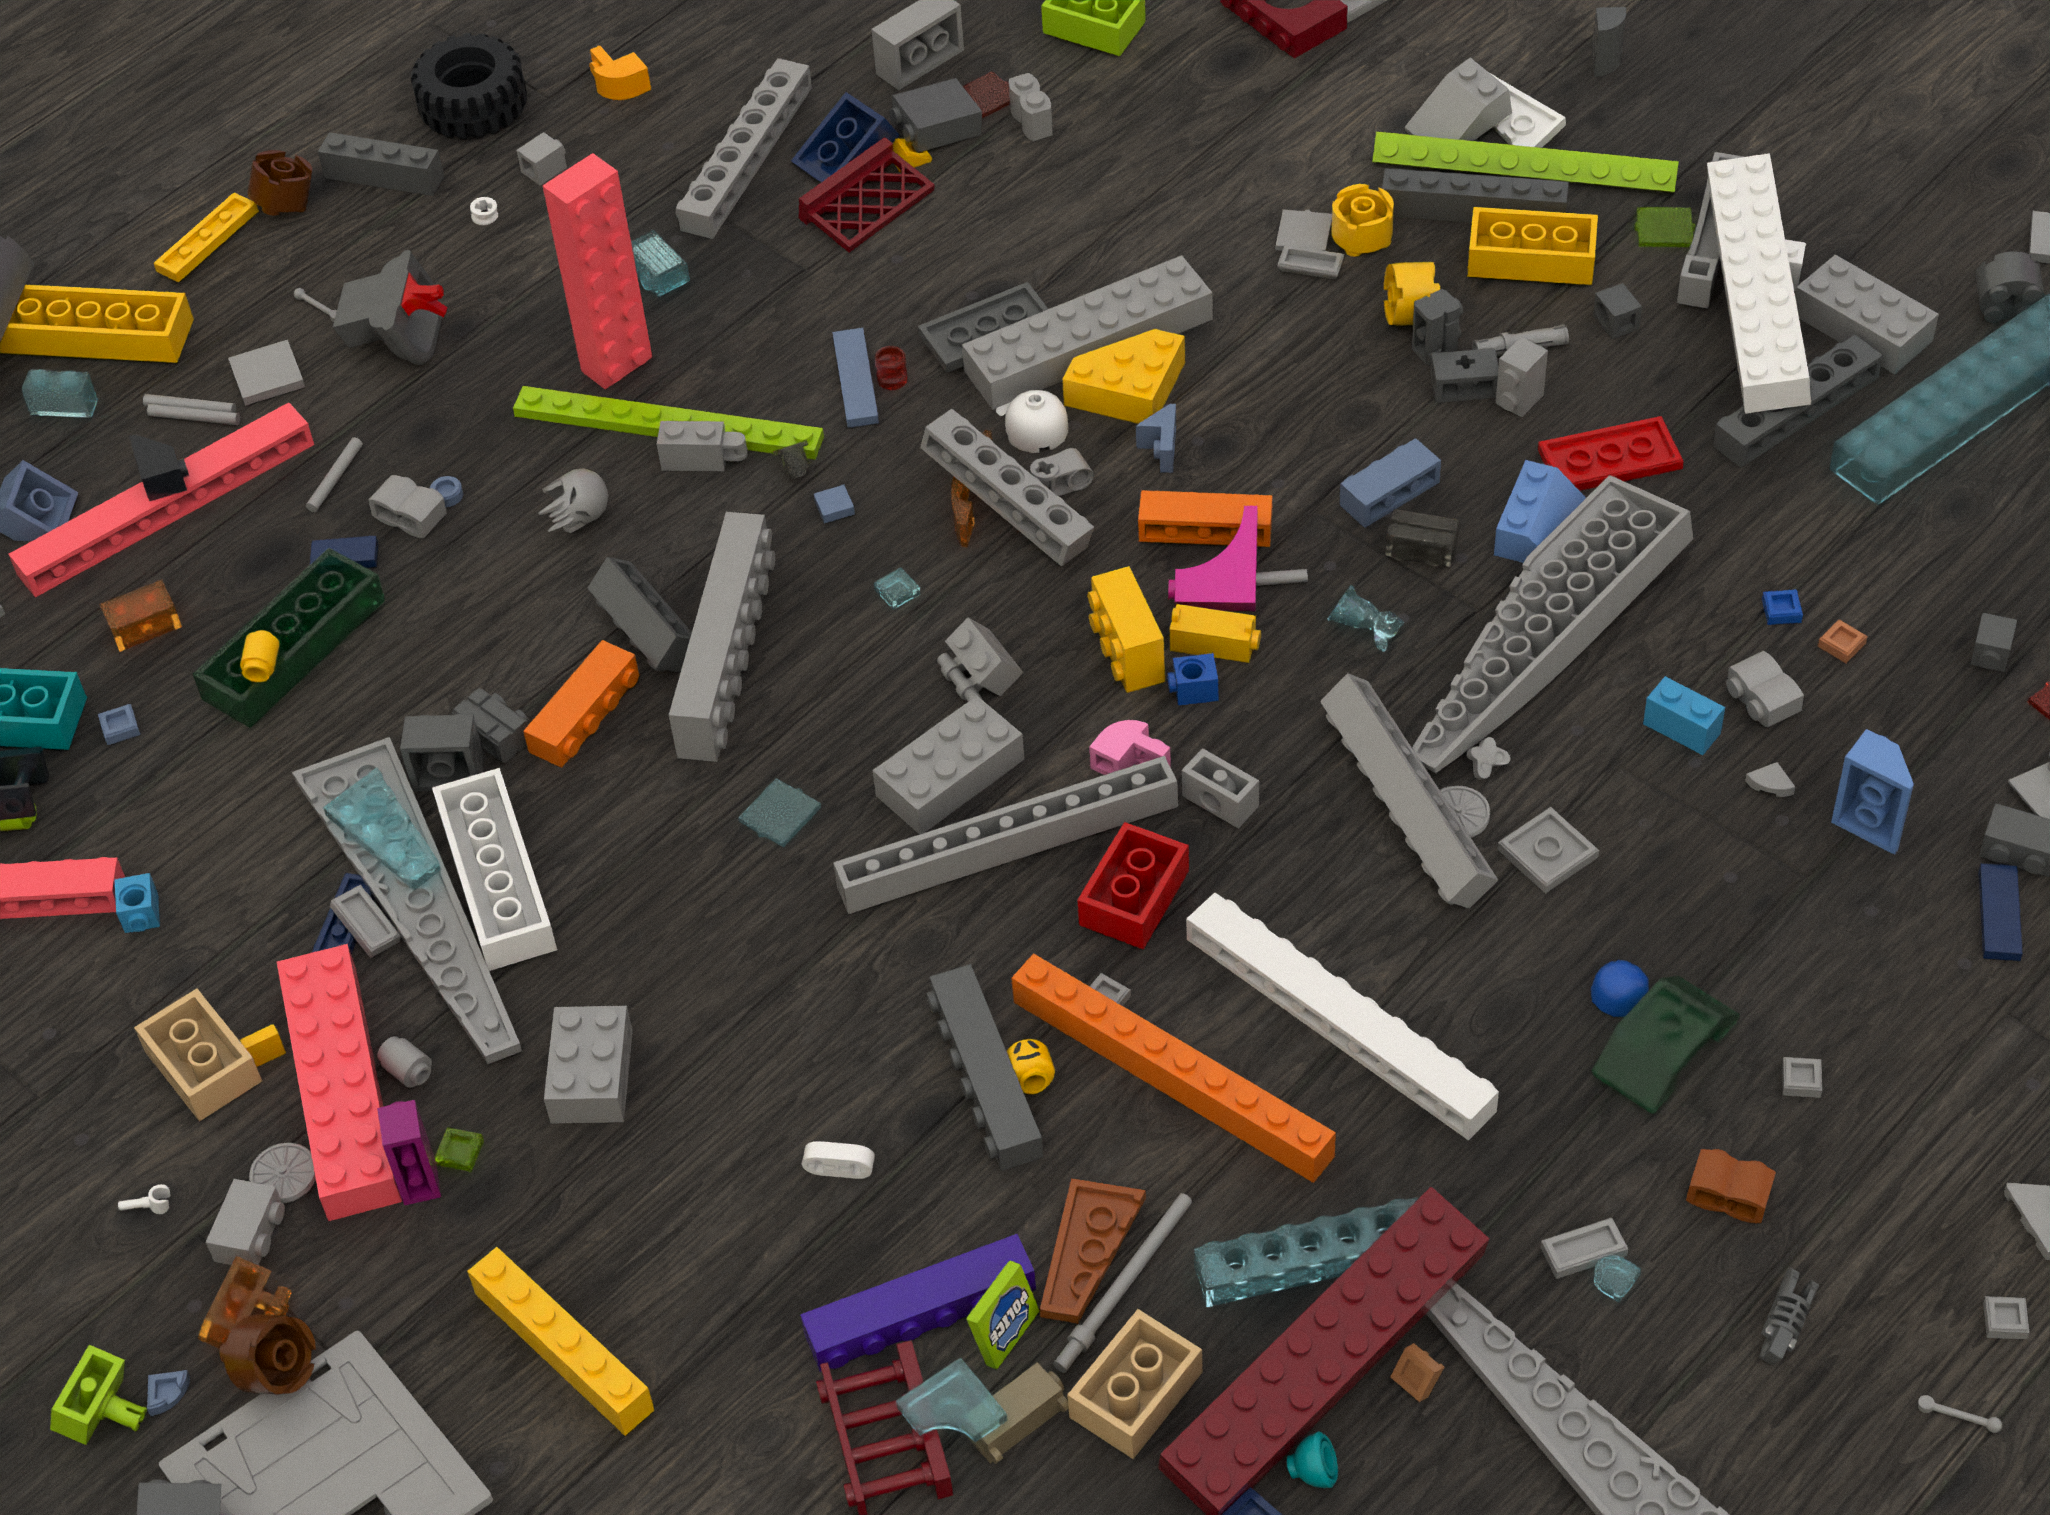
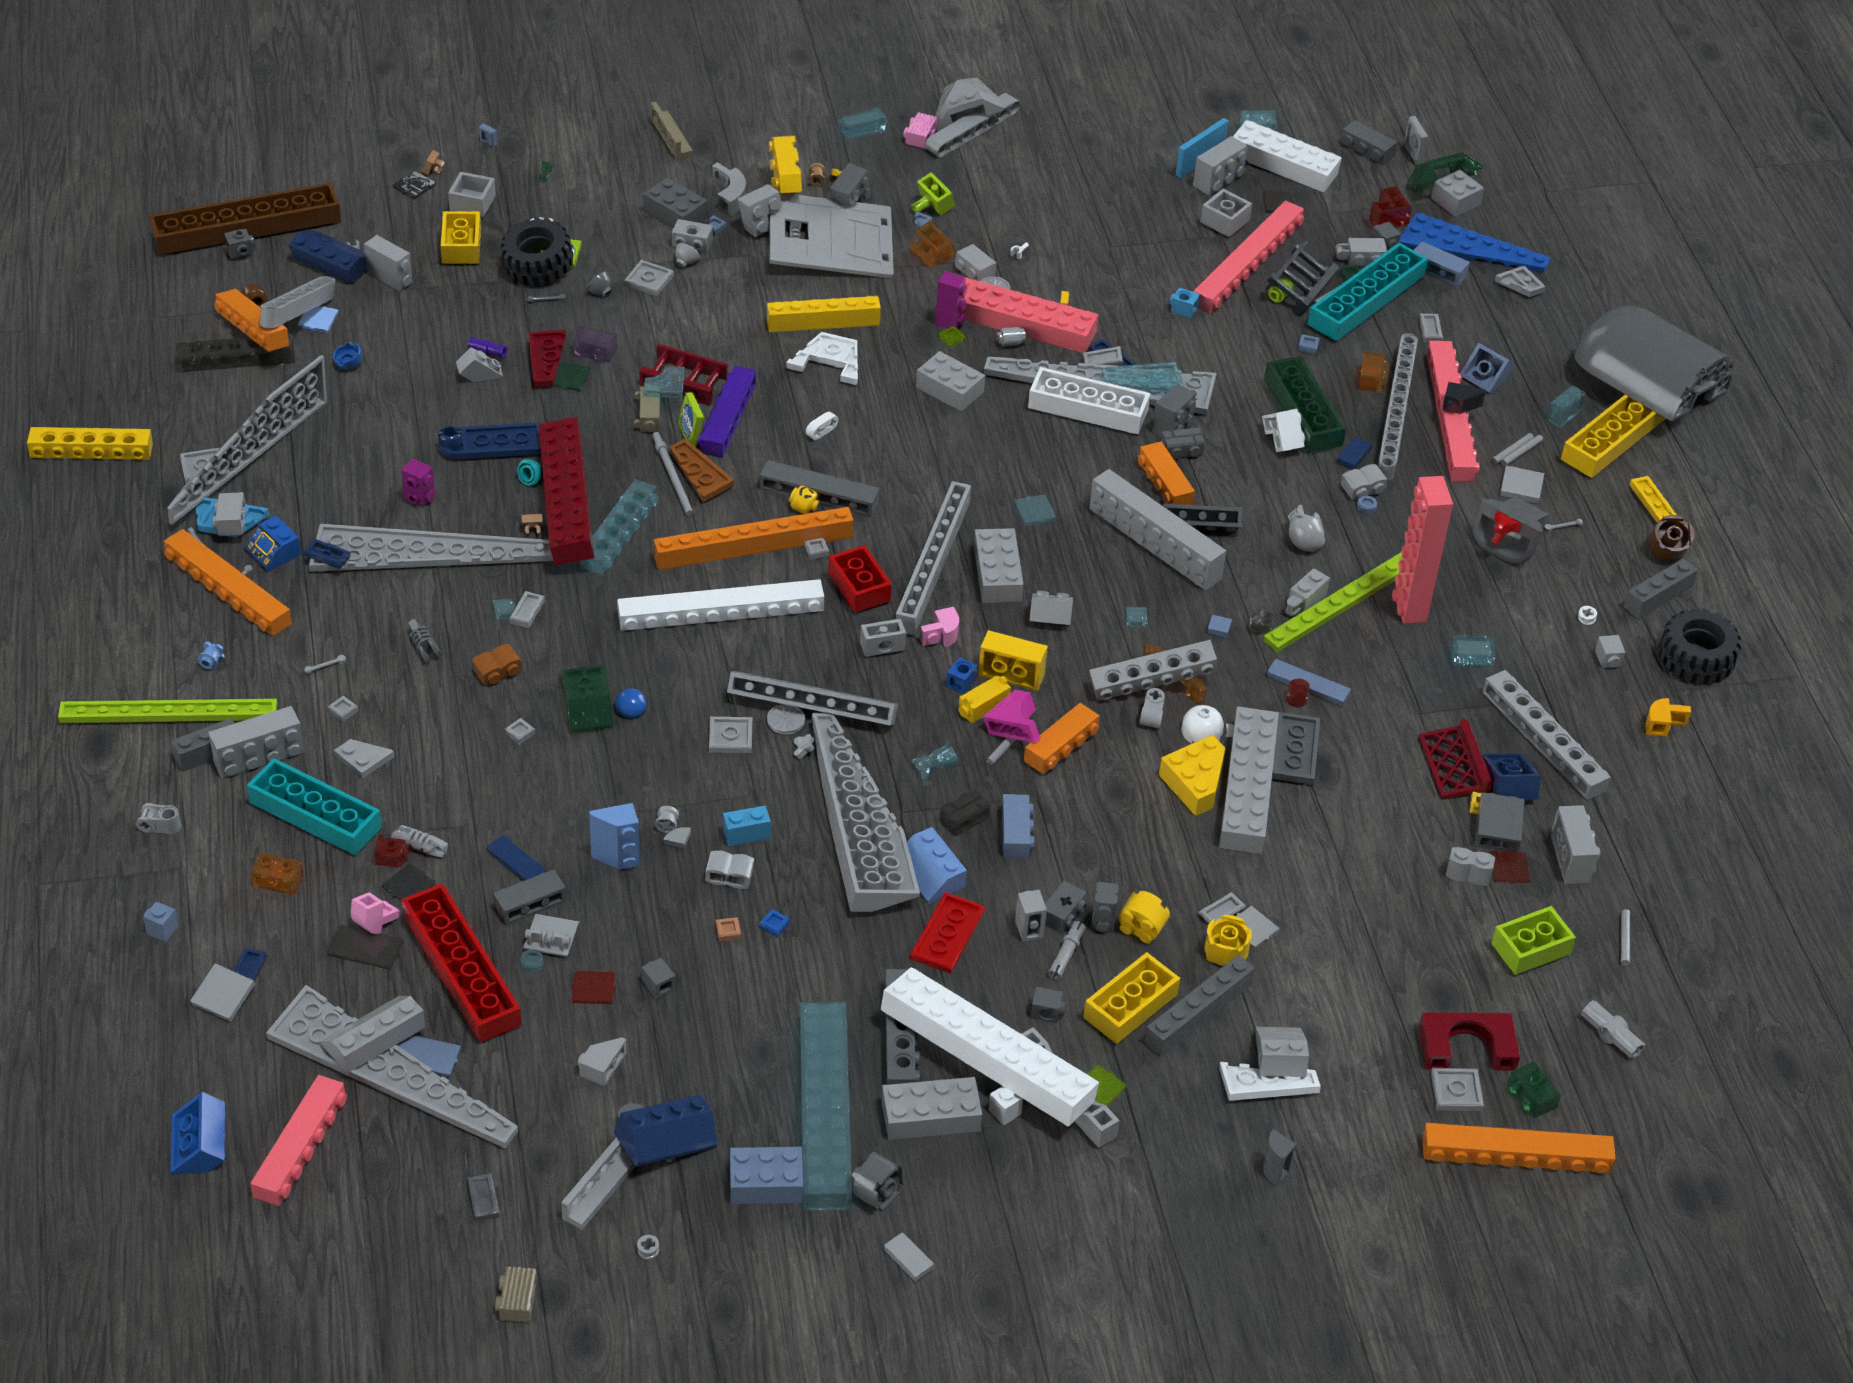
camera: 120 degrees right, 5 degrees down
tan brick [134,989,262,1122] -> none
reddish brown brick [219,1314,316,1395] -> none
yellow brick [240,630,280,682] -> none
light grey bar [306,437,363,513] -> none
tan brick [1067,1309,1203,1459] -> none
sand blue slope [1136,404,1176,473] -> none
lime plate [1372,132,1679,193] -> none
none -> light grey wheel [655,806,679,833]
none -> white wing [786,332,858,385]
none -> white brick [1262,409,1305,452]
none -> light grey beam [1378,333,1418,480]

